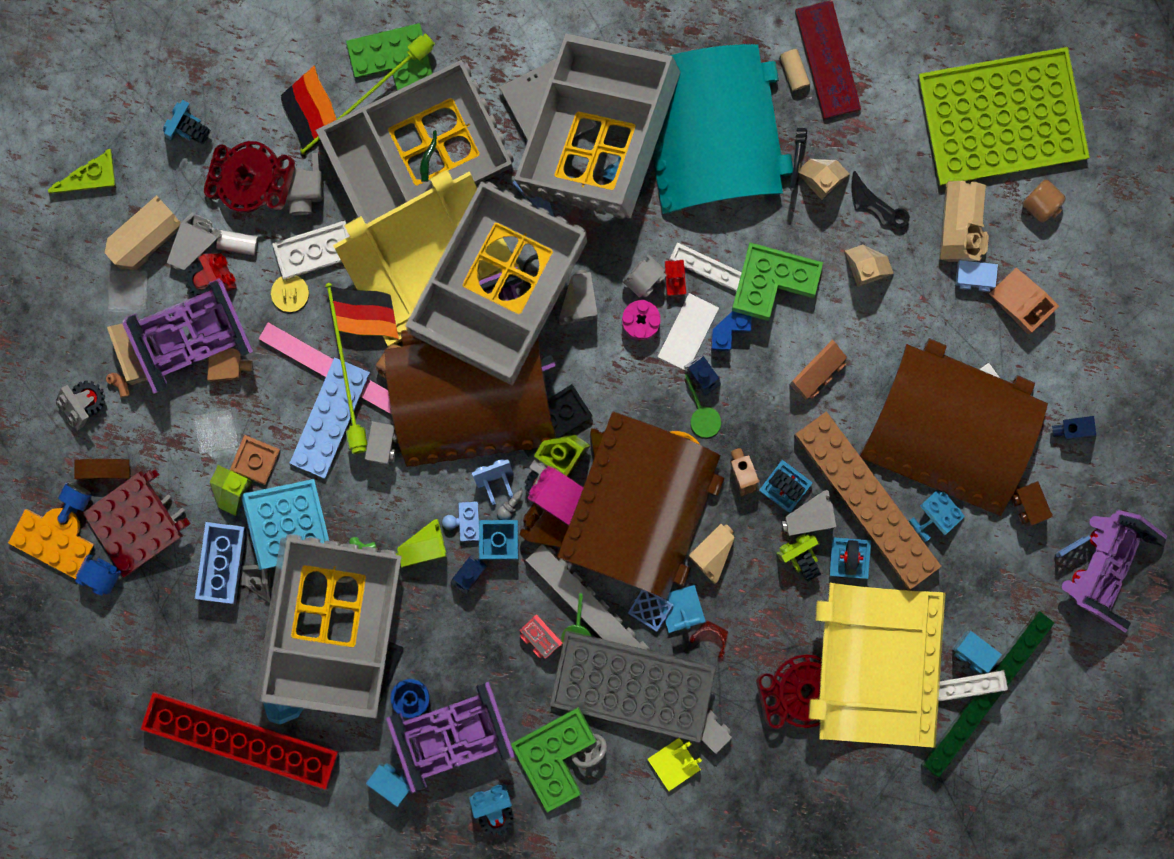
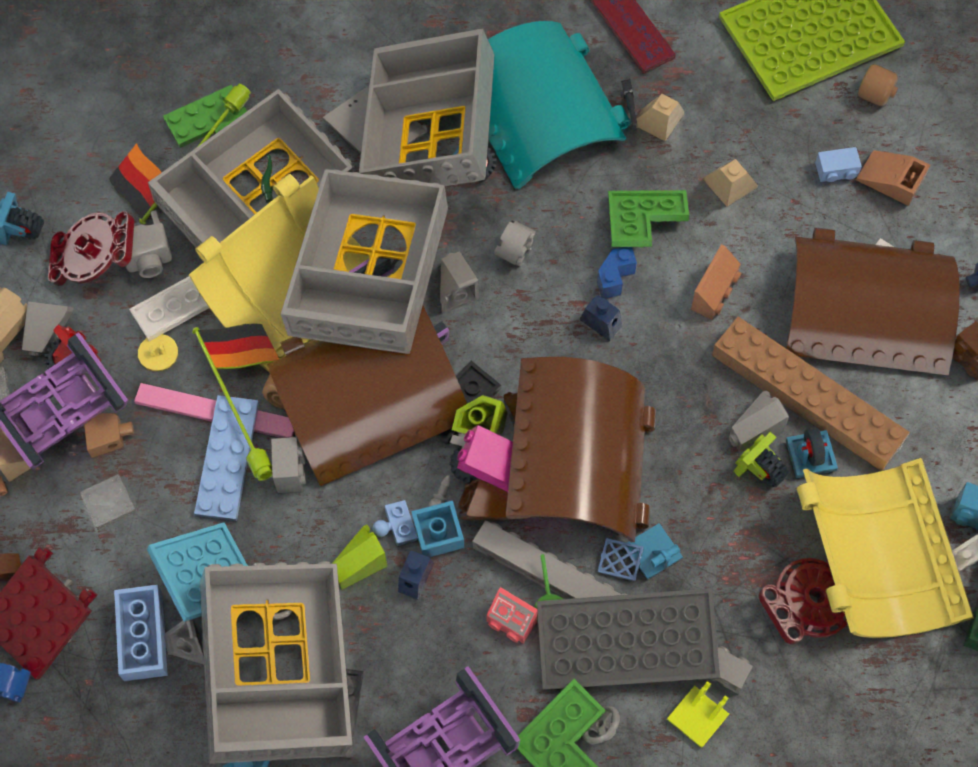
camera: 10 degrees left, 20 degrees down
lime slope [210,465,253,516] -> none
white brick [217,230,258,256] -> none
nougat tile [230,435,280,485] -> none
blue brick [390,679,430,718] -> none
light blue plate [472,459,514,505] -> none
dark pink brick [622,300,661,340] -> none
white sticker [658,293,719,372] -> none
red hips [665,260,686,296] -> none
white tile [669,242,741,292] -> none
bright green piece [685,374,721,438] -> none
tan slope [688,524,735,584] -> none
clear red helmet [689,620,728,658] -> none
medium nougat torso [731,448,759,496] -> none
plate [759,460,813,514] -> none
tan brick [779,49,810,92] -> none
black piece [852,171,910,228] -> none
dark azure plate [908,490,965,542] -> none
tan brick [940,181,989,262] -> none

